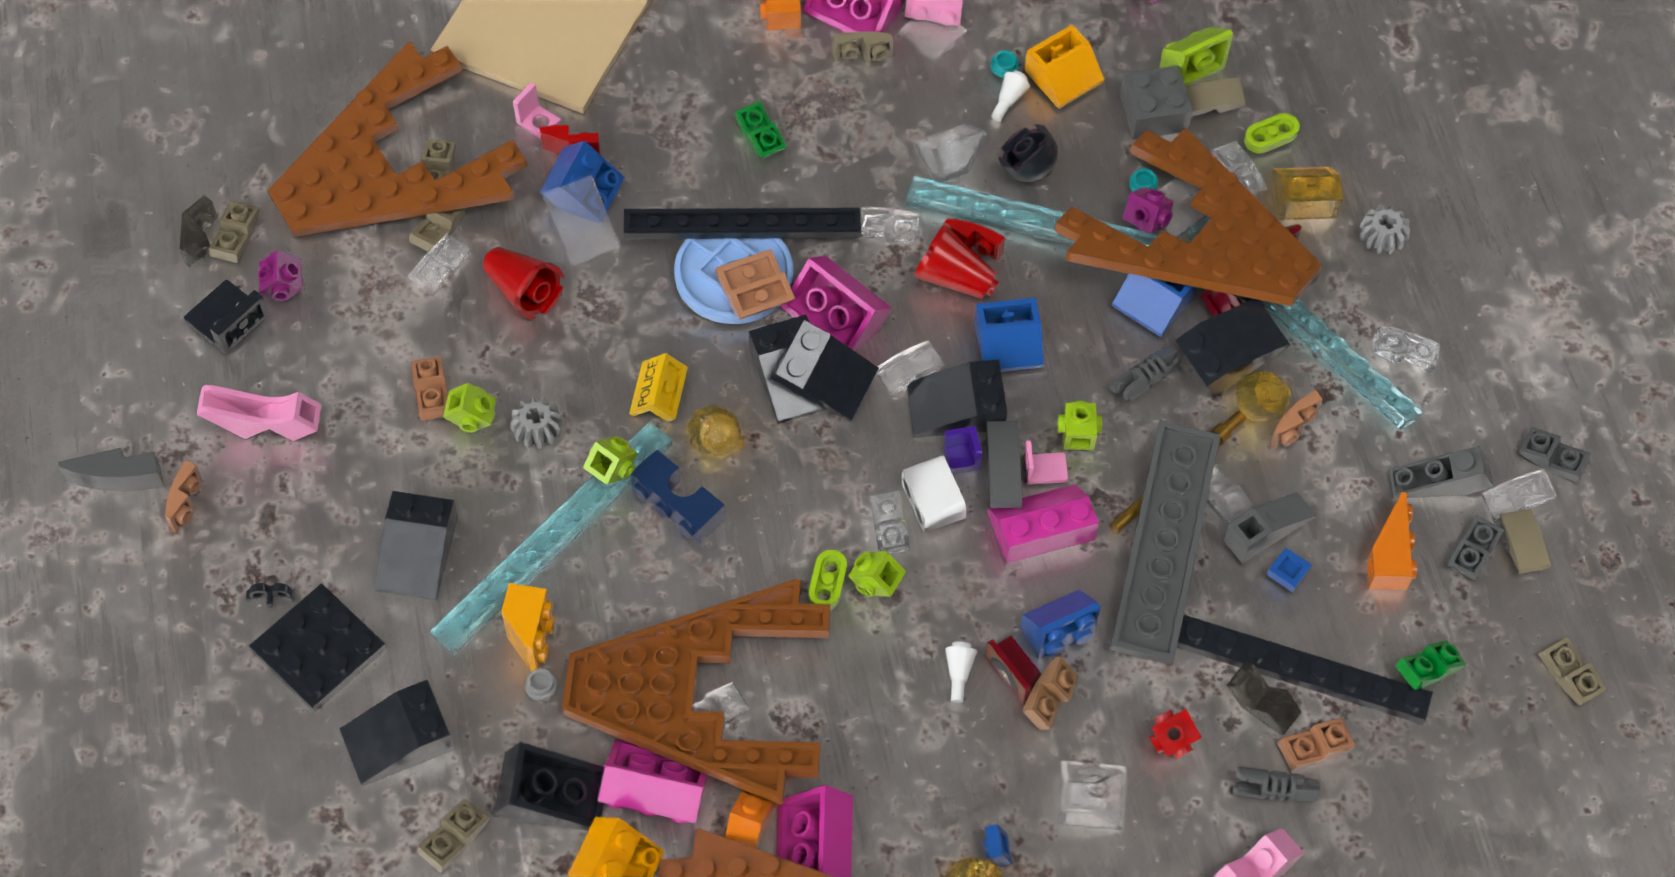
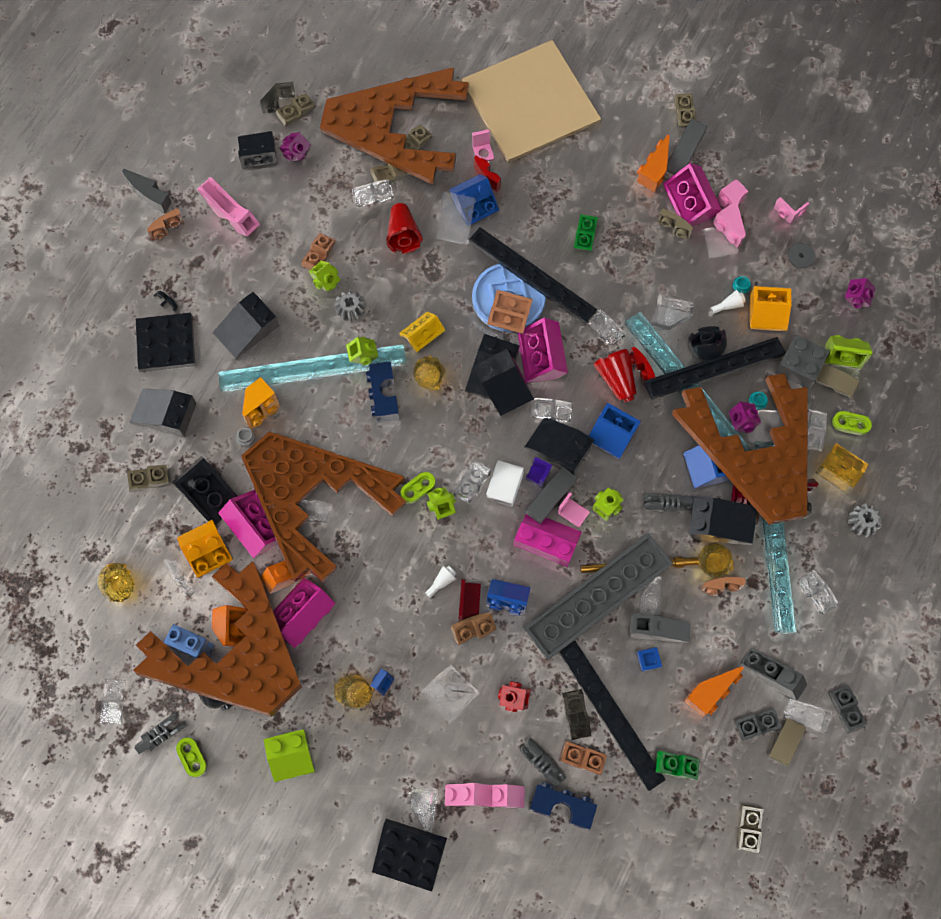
camera: 40 degrees right, 10 degrees up
none -> dark blue arch [529,782,597,831]
none -> black plate [644,337,786,400]

